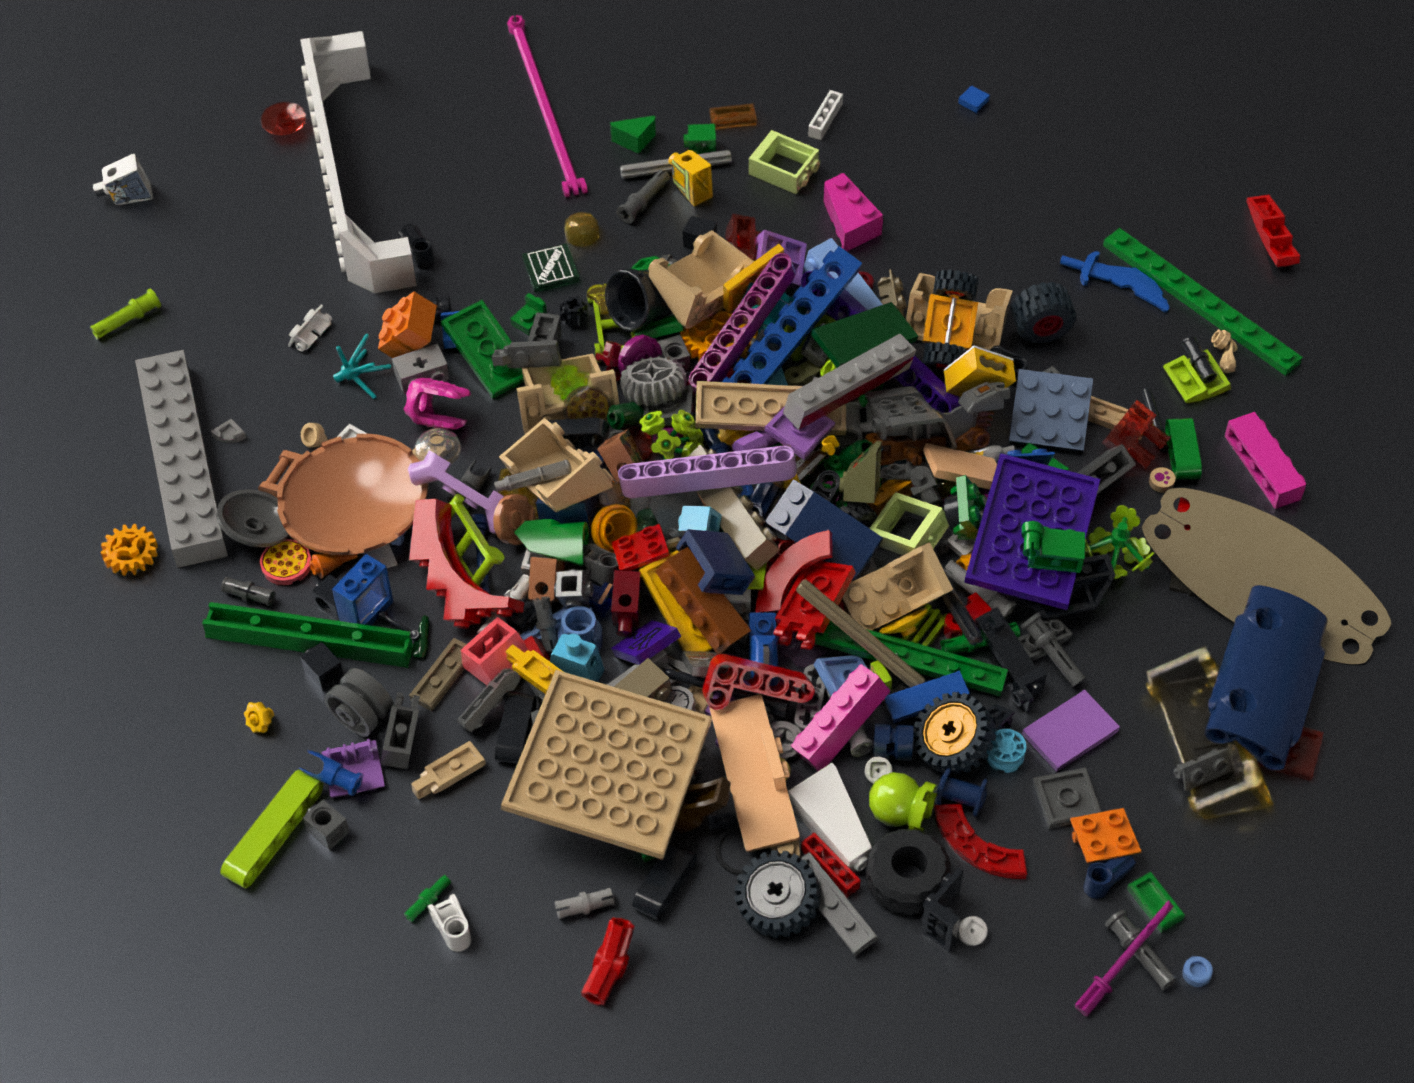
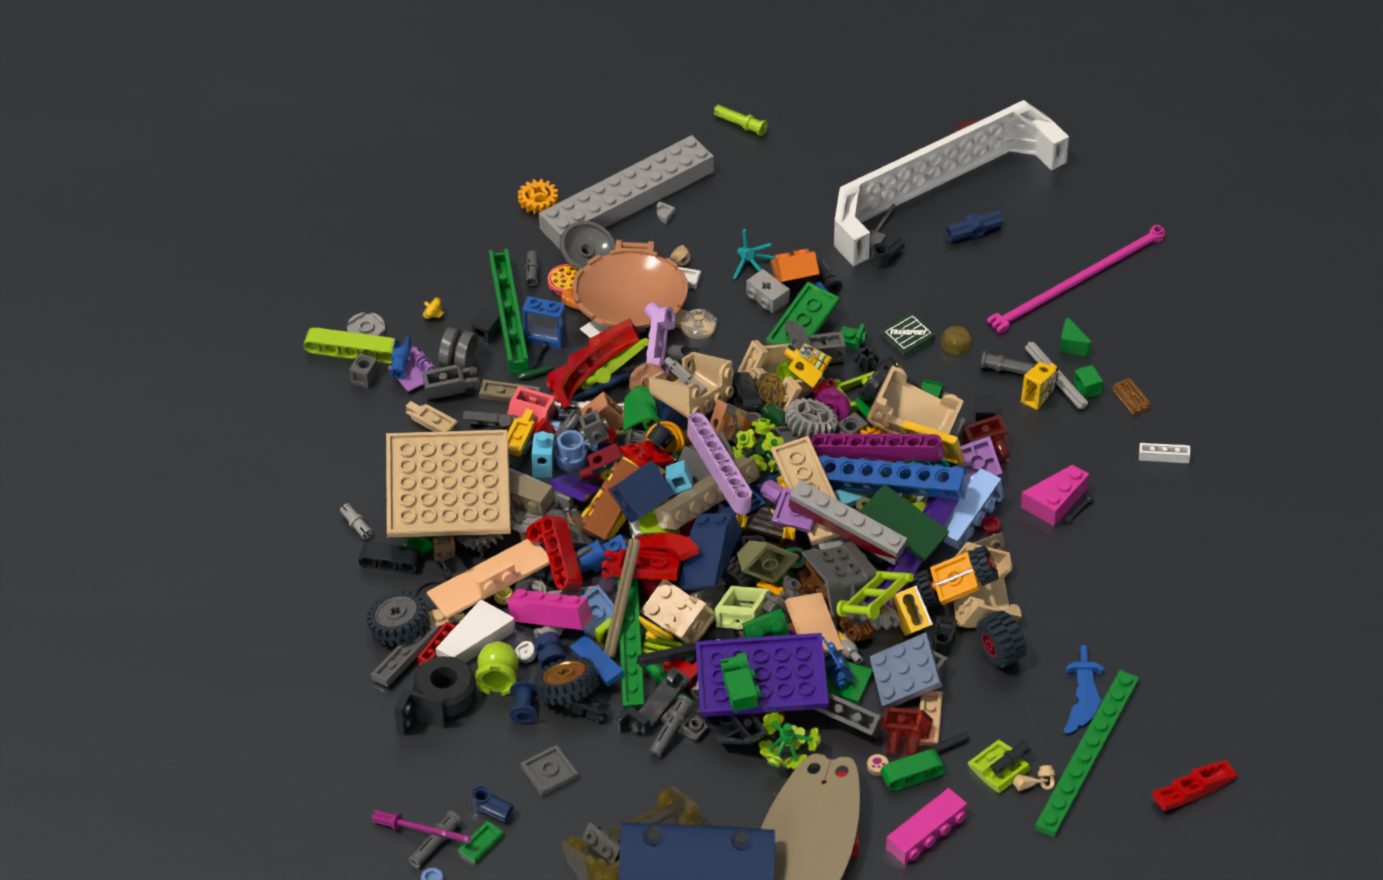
camera: 70 degrees right, 5 degrees down
torso [93,154,153,205] -> none
white hinge [288,304,332,352] -> none
dark pink piece [403,378,471,430] -> none
green bar [404,875,451,922] -> none
white piece [428,894,471,952] -> none
red piece [581,917,635,1006] -> none
yellowish green window [749,130,820,194] -> none
red tile [933,804,1027,879] -> none
blue tile [958,85,990,113] -> none
white tile [958,916,987,946] -> none
medium azure wheel [987,729,1026,773] -> none
medium lavender tile [1022,690,1120,772] -> none
orange hinge [1070,808,1141,863] -> none
none -> light grey tile [347,312,385,336]
none -> black piece [646,421,675,449]
none -> yellow torso [783,344,832,388]
none -> lime piece [836,571,914,620]
none -> dark blue piece [945,210,1003,241]

